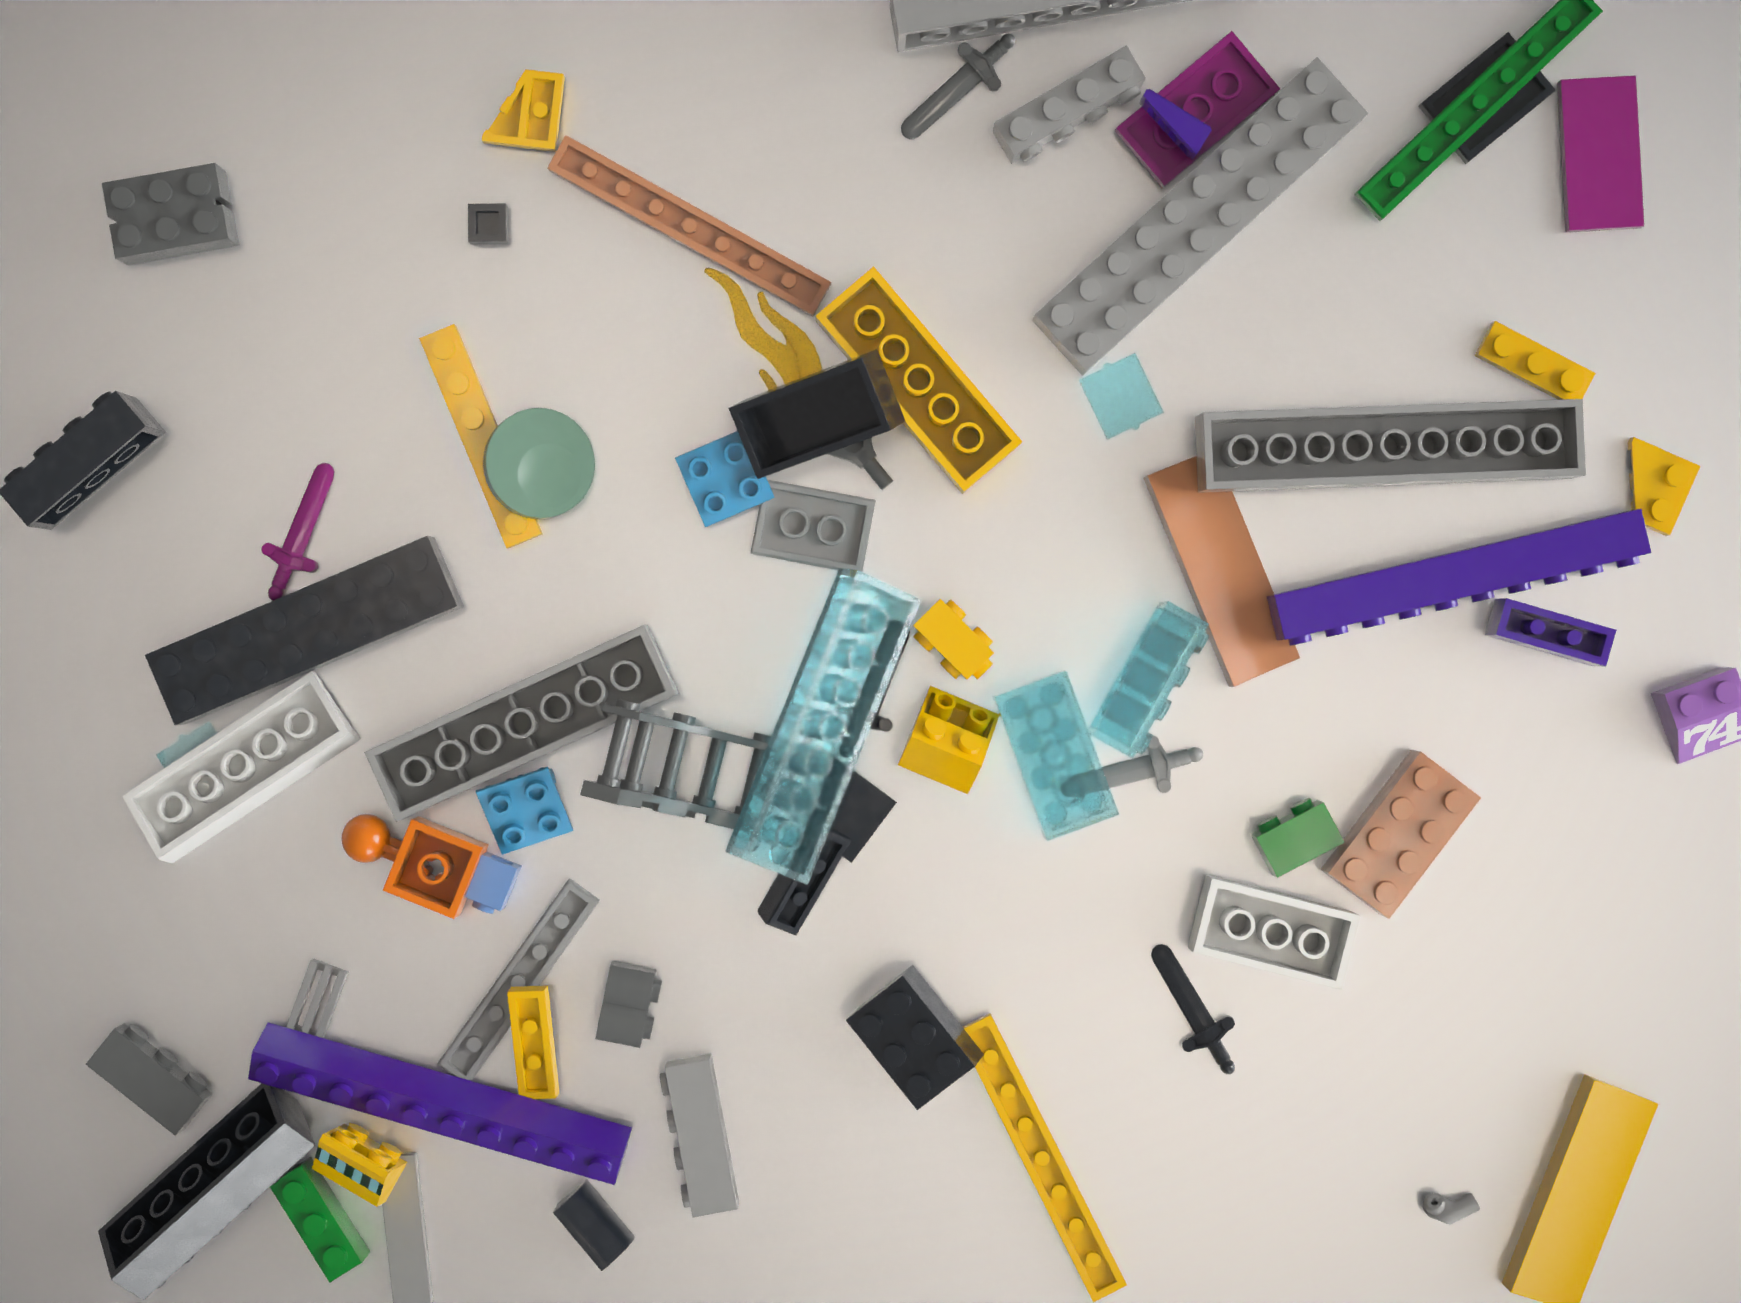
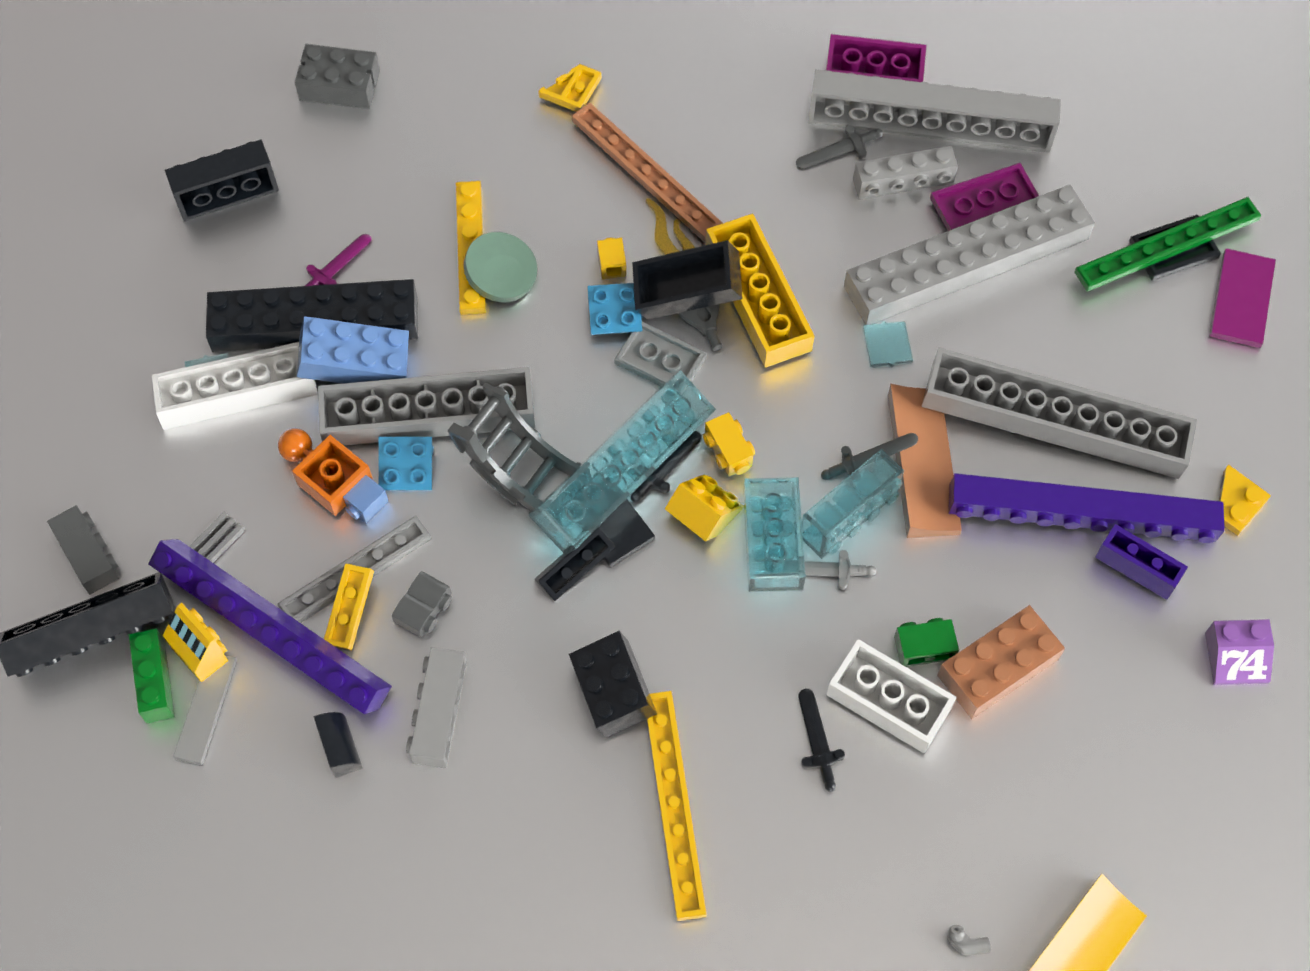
camera: 20 degrees right, 25 degrees down
black plate [468,203,508,244] -> none
dark purple slope [1139,89,1212,160] -> none
yellow plate [1475,321,1596,400] -> none
none -> medium blue brick [297,316,409,384]
none -> yellow brick [597,237,627,280]
none -> dark grey sword [821,433,918,483]

